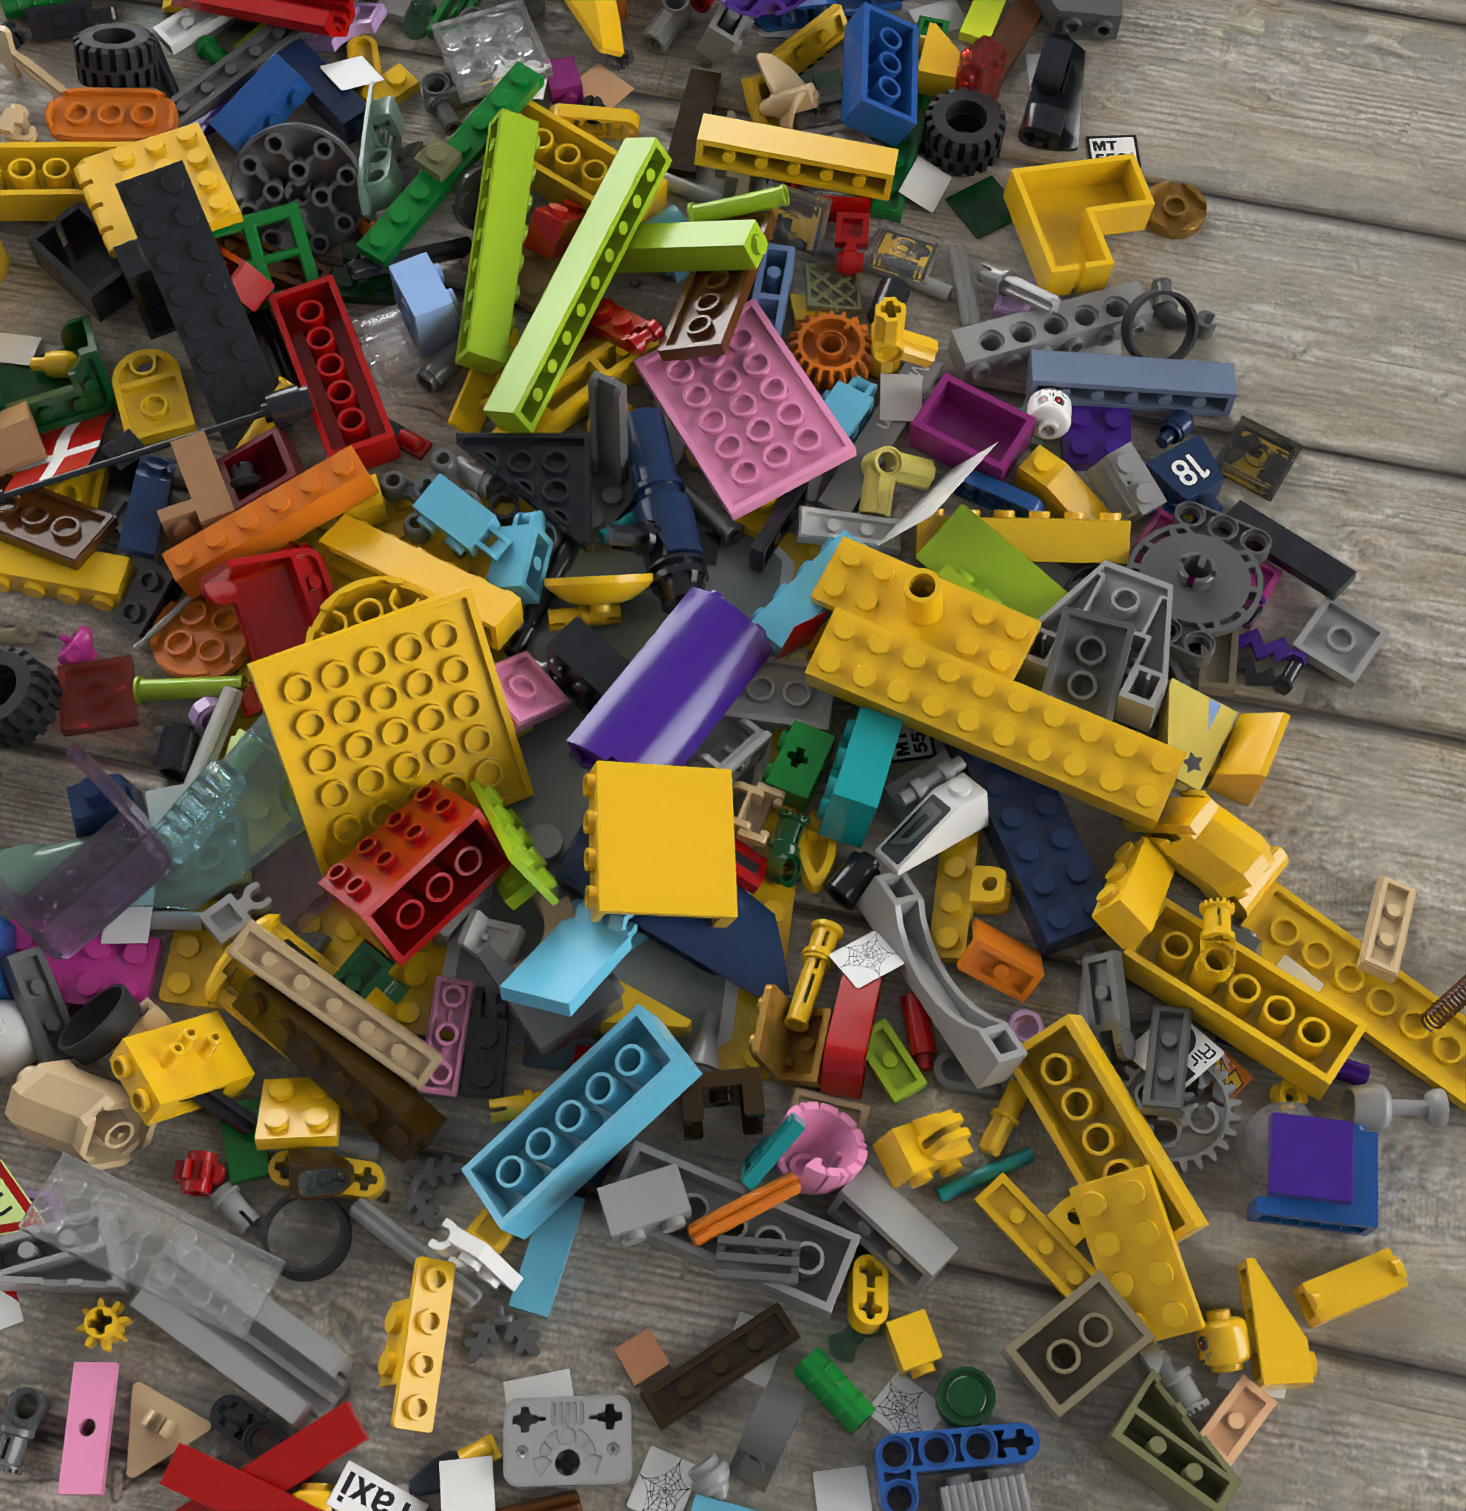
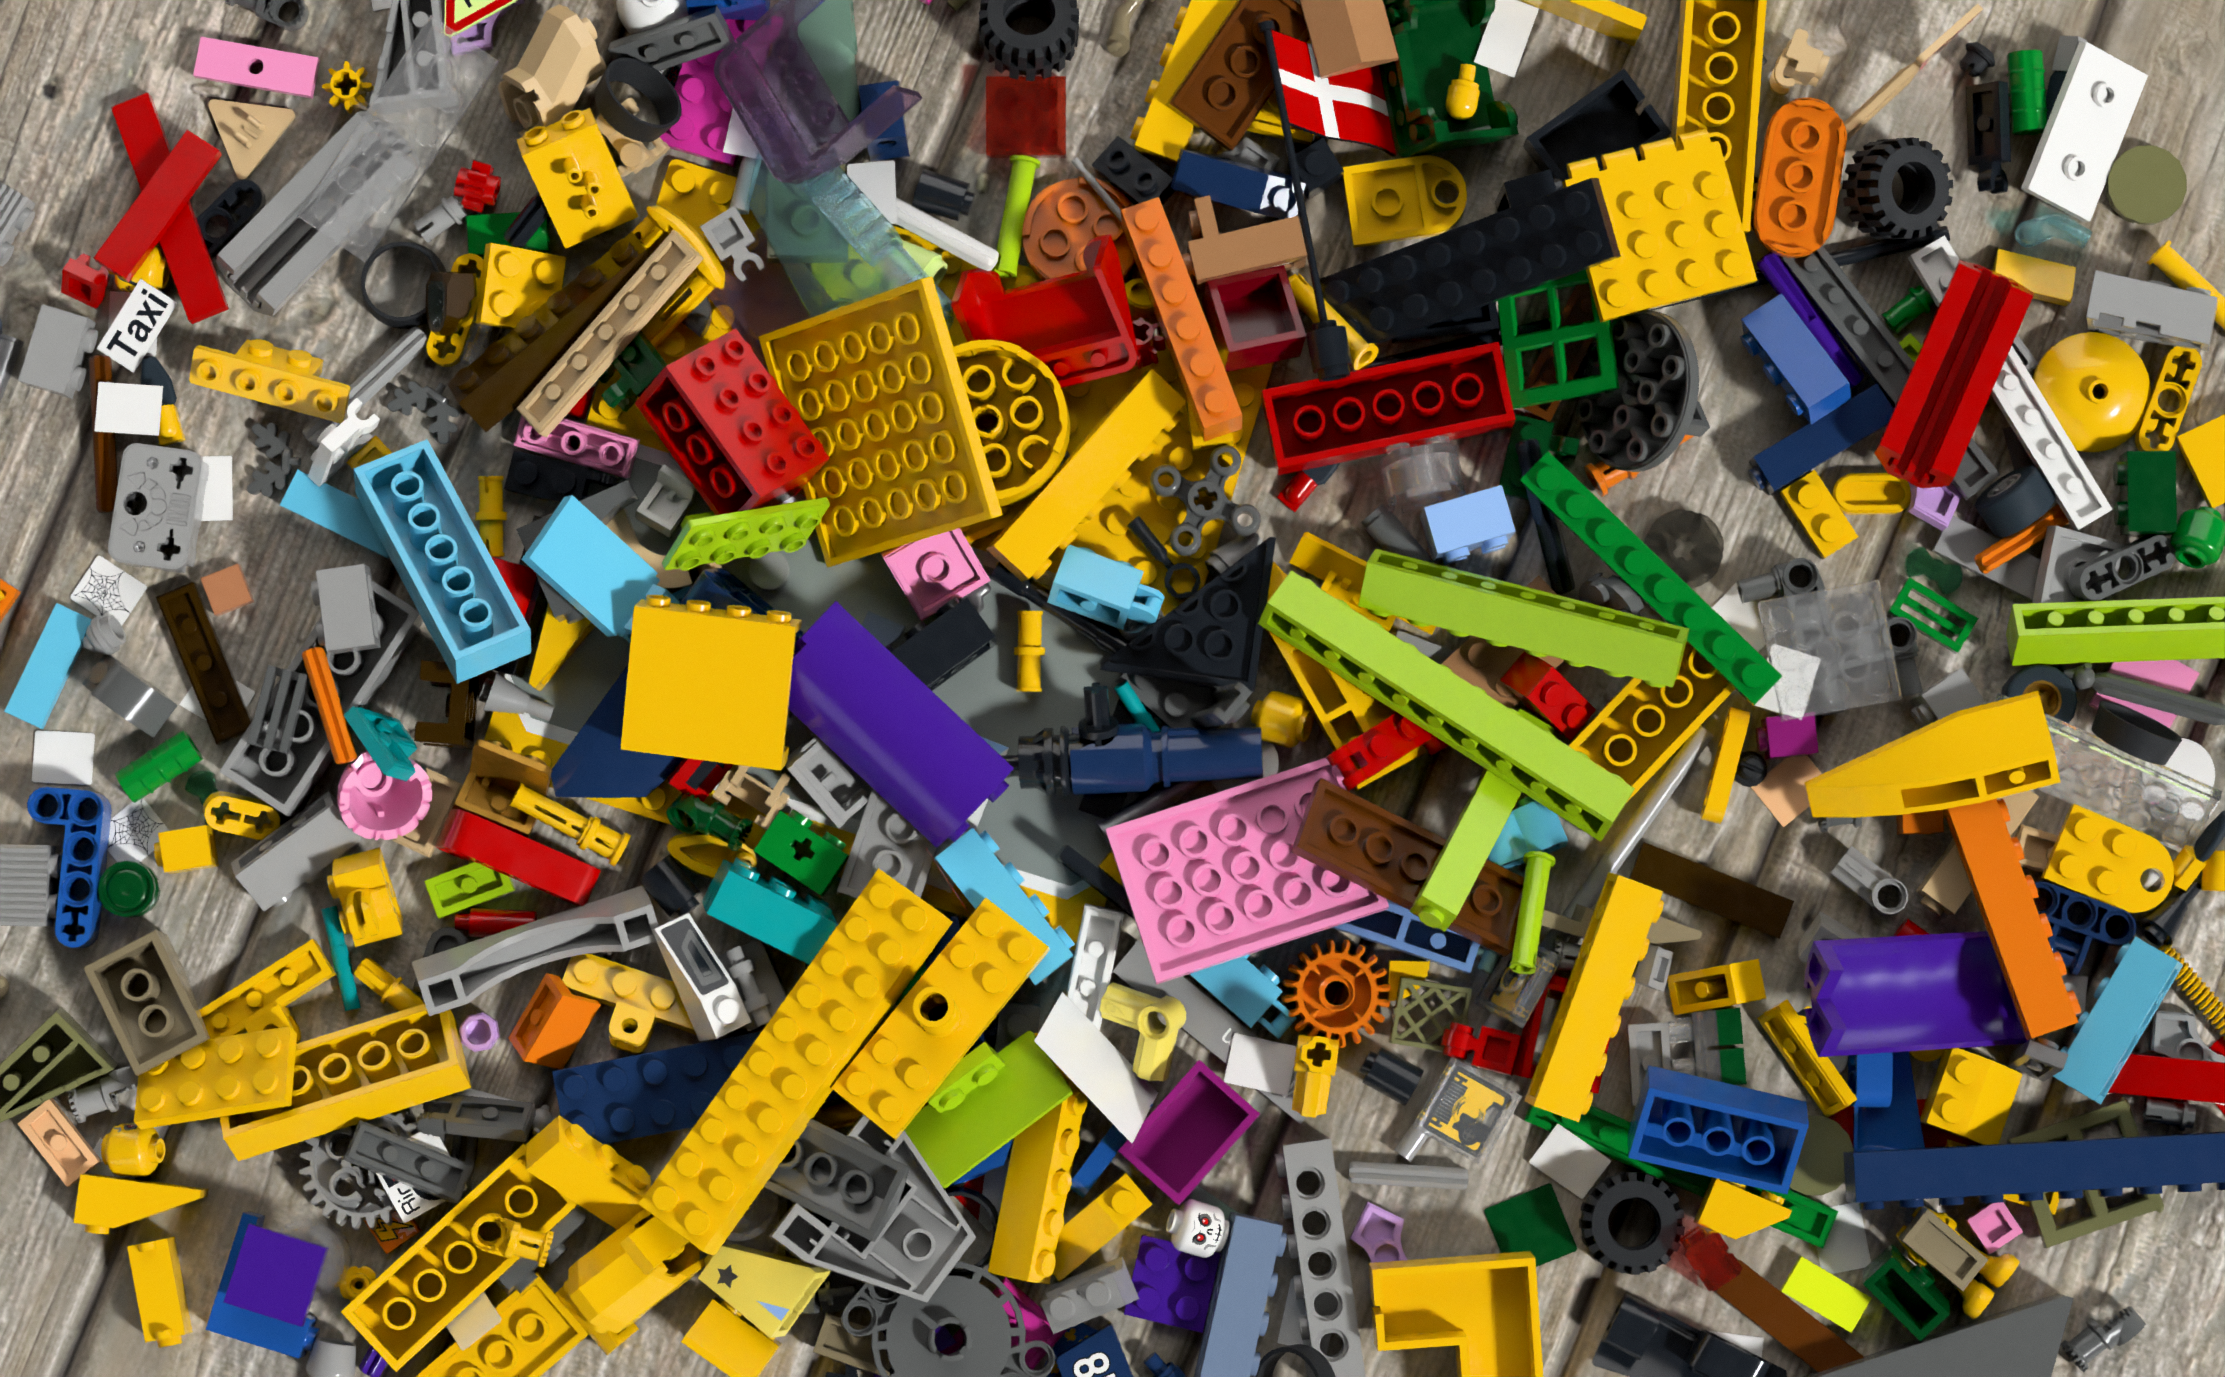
camera: 105 degrees right, 20 degrees up
dark pink piece [57,625,99,666] -> none
lavender tile [188,697,218,733] -> none
red slope [217,244,275,312] -> none
black piece [229,461,262,492] -> none
white sticker [320,56,384,91] -> none
sand green panel [357,81,405,221] -> none
medium azure brick [412,473,512,562] -> none
olive plate [414,136,462,183] -> none
yellow dish [544,573,653,613] -> none
tan piece [756,53,819,129] -> none
white sticker [829,931,904,988] -> none
light grey axle [976,262,1061,314] -> none

